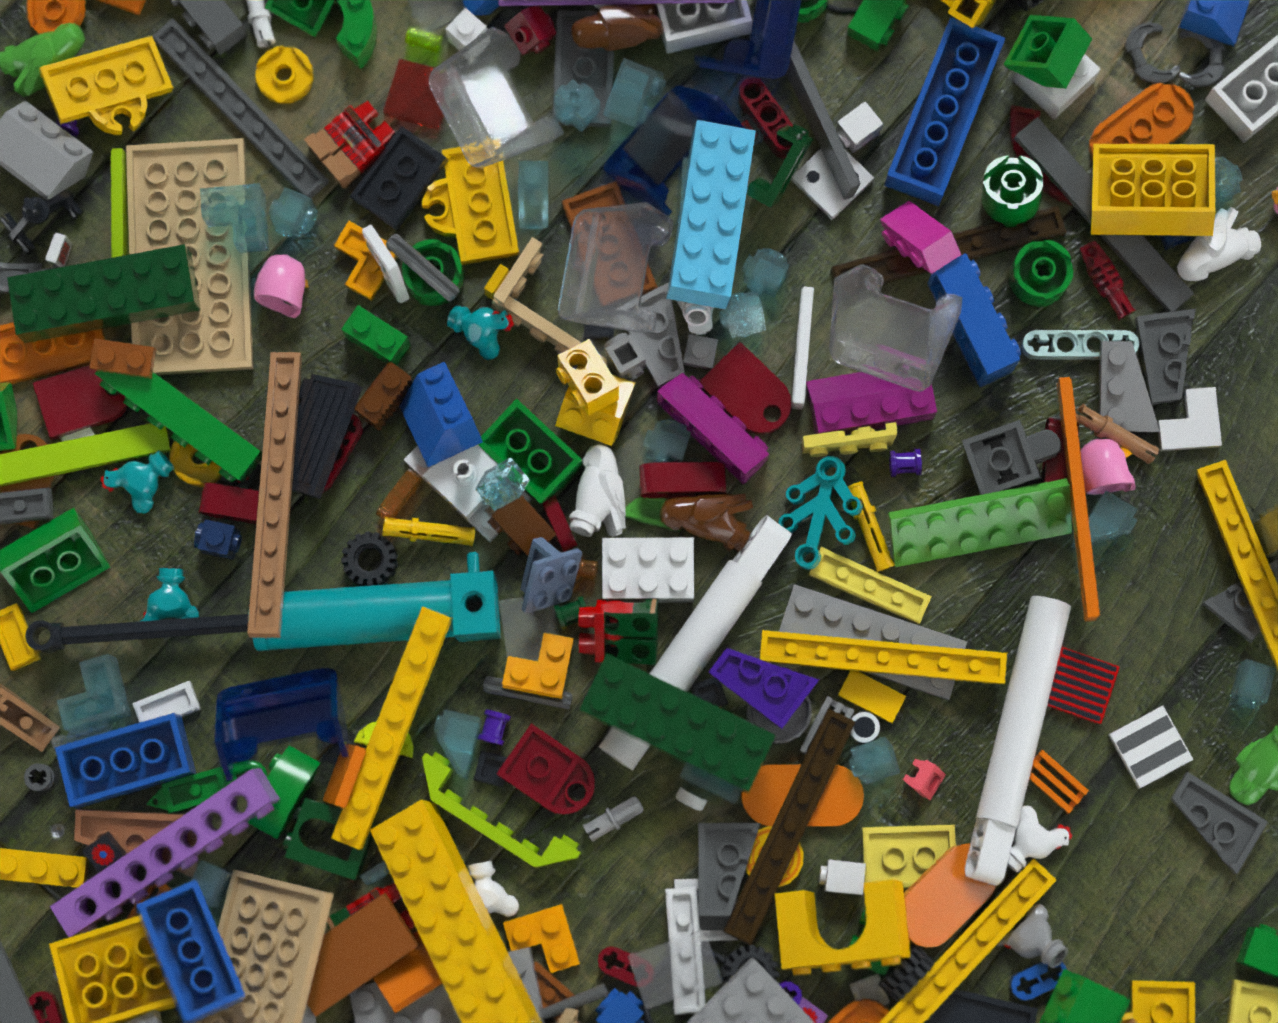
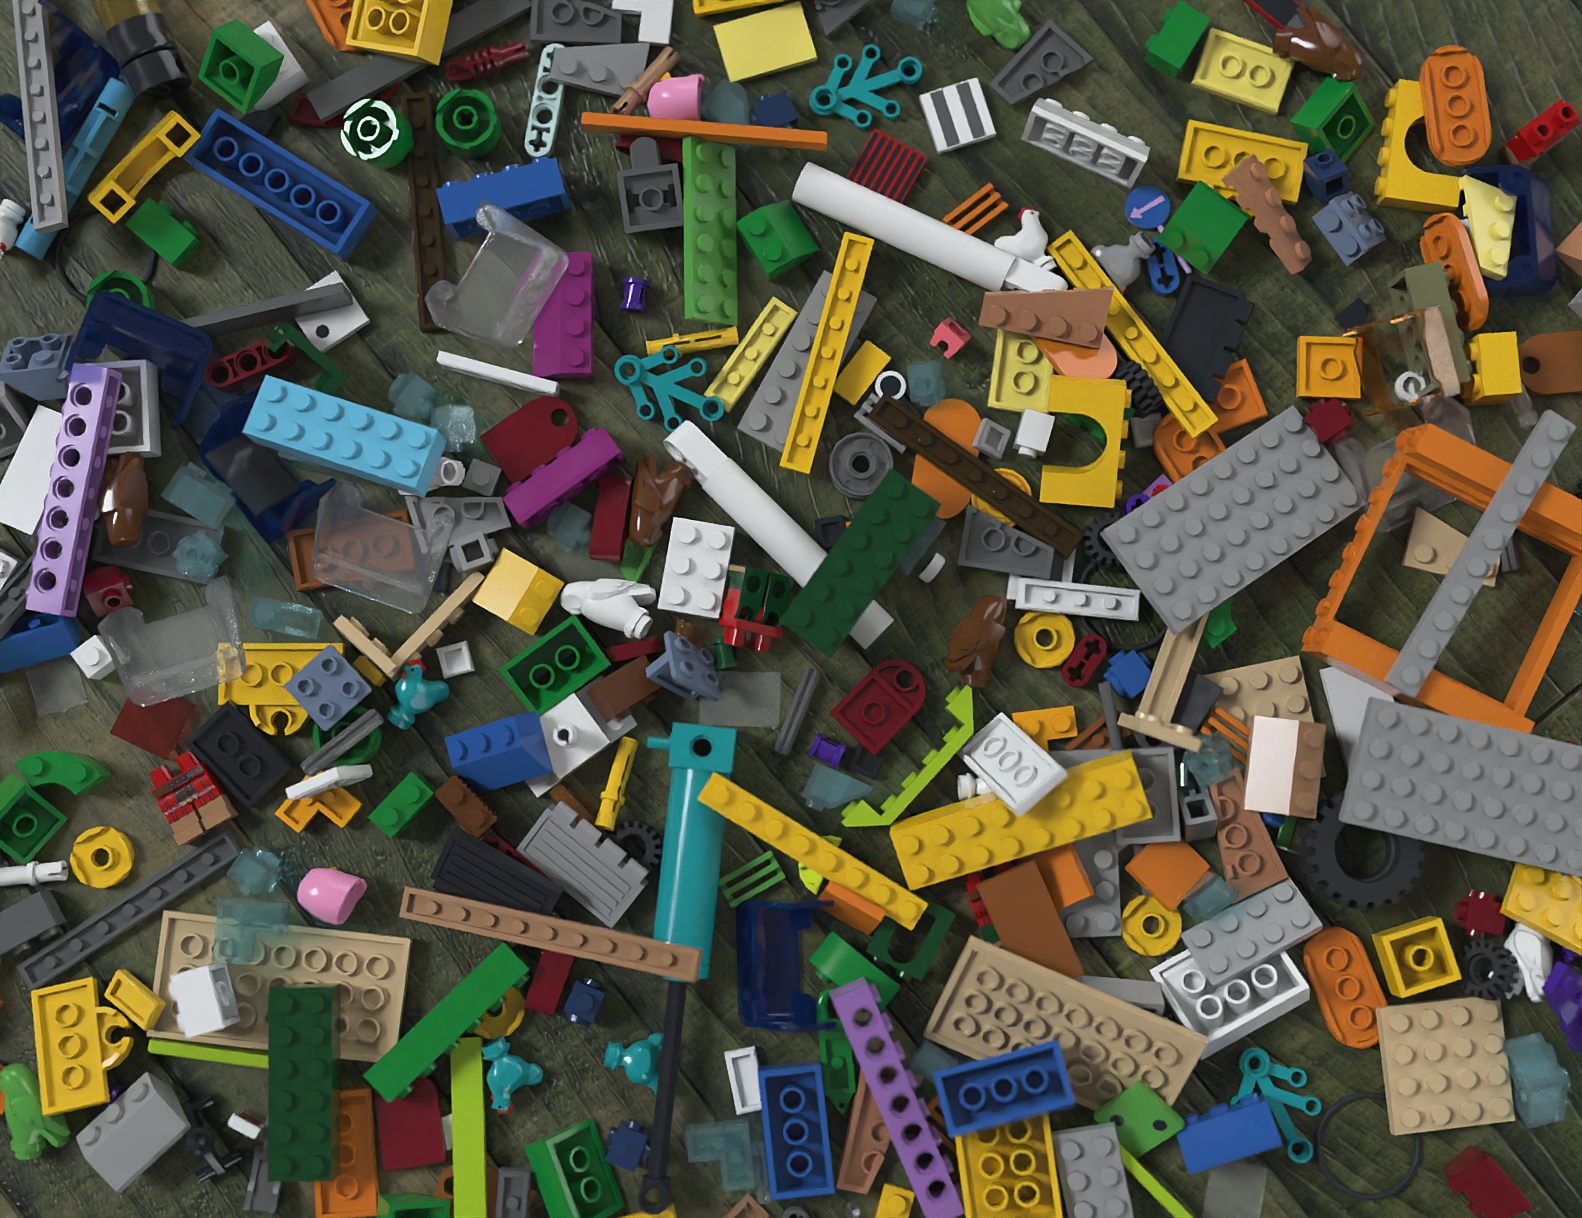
camera: 80 degrees left, 5 degrees up
black tile [82,831,127,873] -> none
dark orange plate [89,338,156,379] -> none
clear light blue tile [360,861,390,885] -> none
clear neon green pin [405,25,443,54] -> none
clear light blue brick [475,457,530,511] -> none
light orange plate [502,633,574,699] -> none
yellow brick [556,339,619,416] -> none
light grey axle [583,796,643,842] -> none
clear piece [628,929,723,1009] -> none
dark purple wing [708,648,819,729] -> none
light yellow wing [802,422,897,457] -> none
white brick [836,102,883,153] -> none
dark pink brick [880,201,961,274] -> none
none -> yellow tile [103,969,167,1031]
none -> white brick [169,960,241,1039]
none -> black tile [239,110,281,138]
none -> sand blue bracket [284,645,372,731]
none -> white tile [436,641,475,679]
none -> light grey hinge [516,800,649,928]
none -> dark blue brick [605,1118,651,1172]
none -> light yellow tile [714,1,817,86]
none -> bright green tile [719,850,786,908]
none -> green slope [736,200,820,282]
none -> dark blue brick [750,91,798,129]
none -> teal plant [809,44,922,130]
none -> reddish brown animal [943,595,1008,687]
none -> white tile [956,712,1068,817]
none -> light grey tile [971,418,1011,460]
none -> nougat wing [978,286,1114,349]
none -> yellow tile [1013,611,1075,669]
none -> white slope [1021,98,1150,189]
none -> blue piece [1125,186,1192,274]

